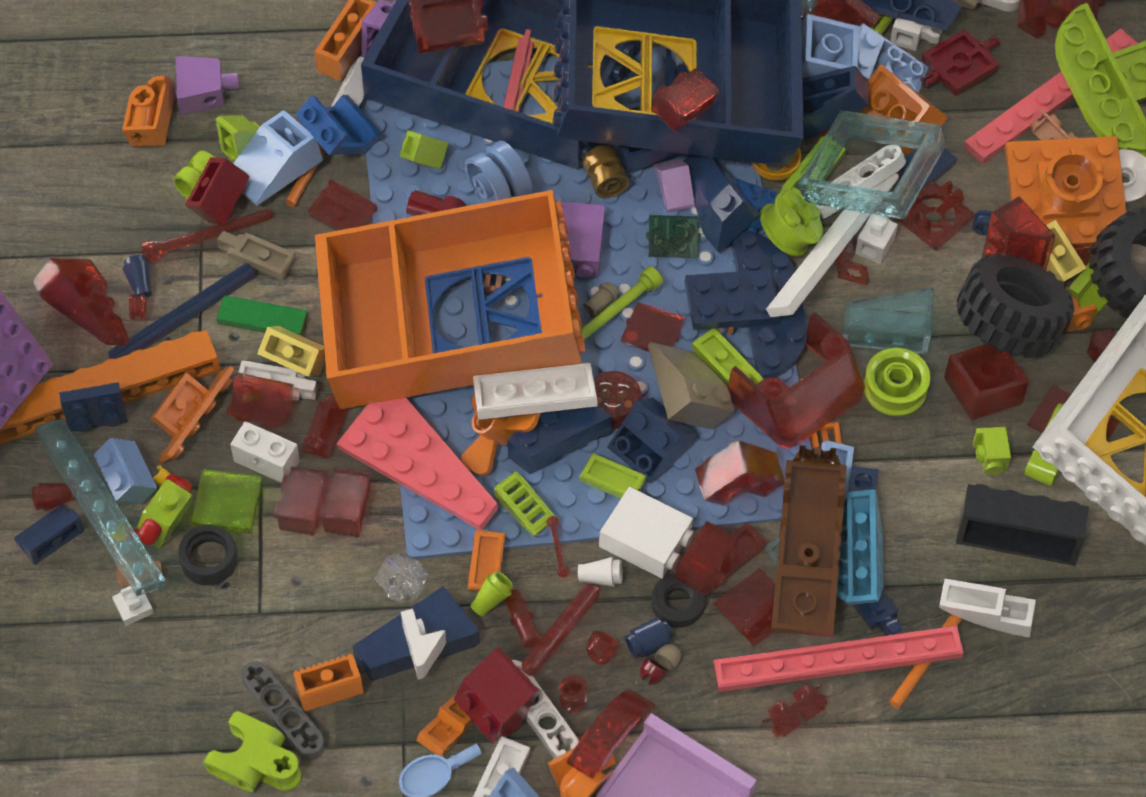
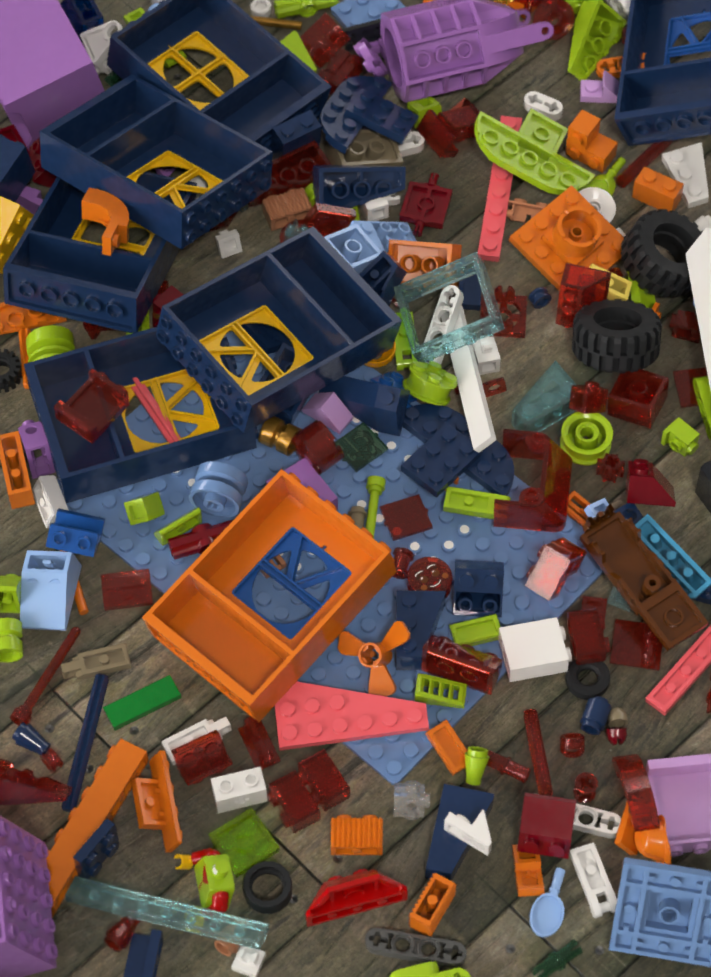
camera: 40 degrees left, 0 degrees up
medium blue brick [94,438,157,504] -> none
dark red brick [185,157,250,224] -> none
light yellow brick [257,326,325,377] -> none
white tile [473,363,597,420] -> none
clear red hinge [546,516,569,578] -> none
white cone [578,557,623,587] -> none
dark tan slope [648,342,734,429] -> none
clear red brick [651,68,719,132] -> none
none -> lime slope [154,507,202,546]
none -> clear red brick [291,420,344,475]
none -> red wedge [305,869,408,927]
none -> orange brick [331,815,383,855]
none -> clear red bush [392,547,415,579]
none -> clear red slope [421,635,503,695]
none -> clear red brick [569,381,608,414]
none -> clear red gear [596,453,625,483]
none -> dark red slope [626,459,676,507]

